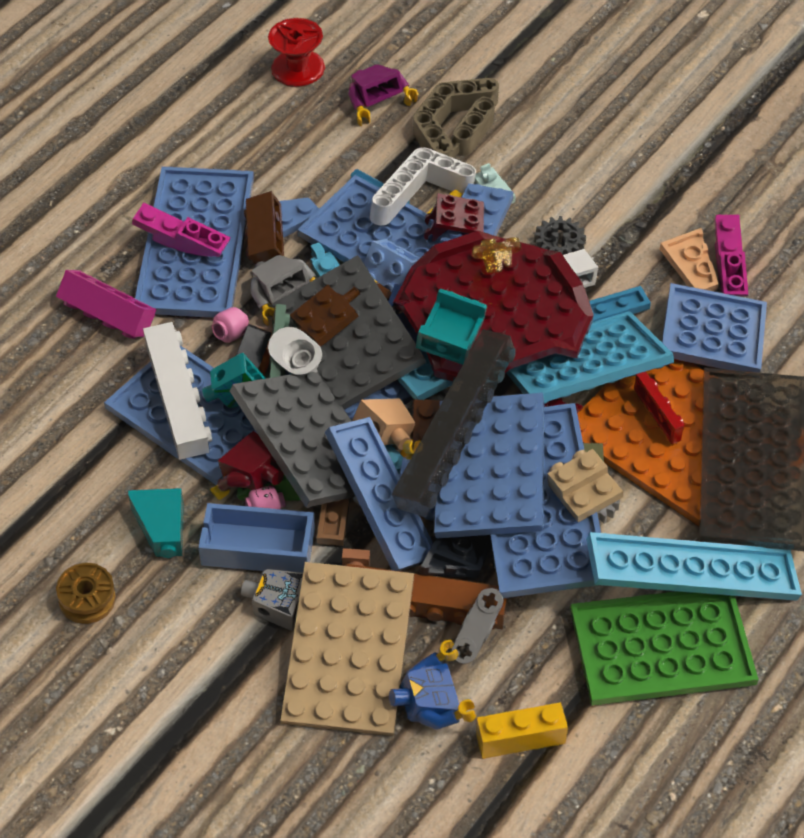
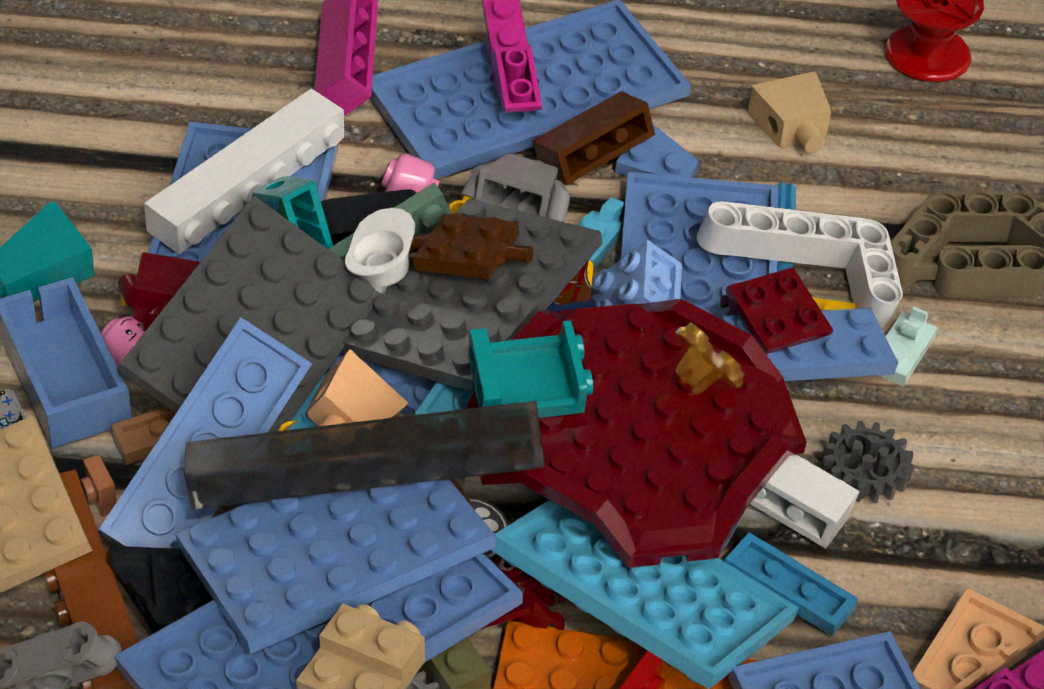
camera: 55 degrees right, 5 degrees down
magenta torso [348,64,418,126] -> none
none -> tan torso [748,71,831,153]

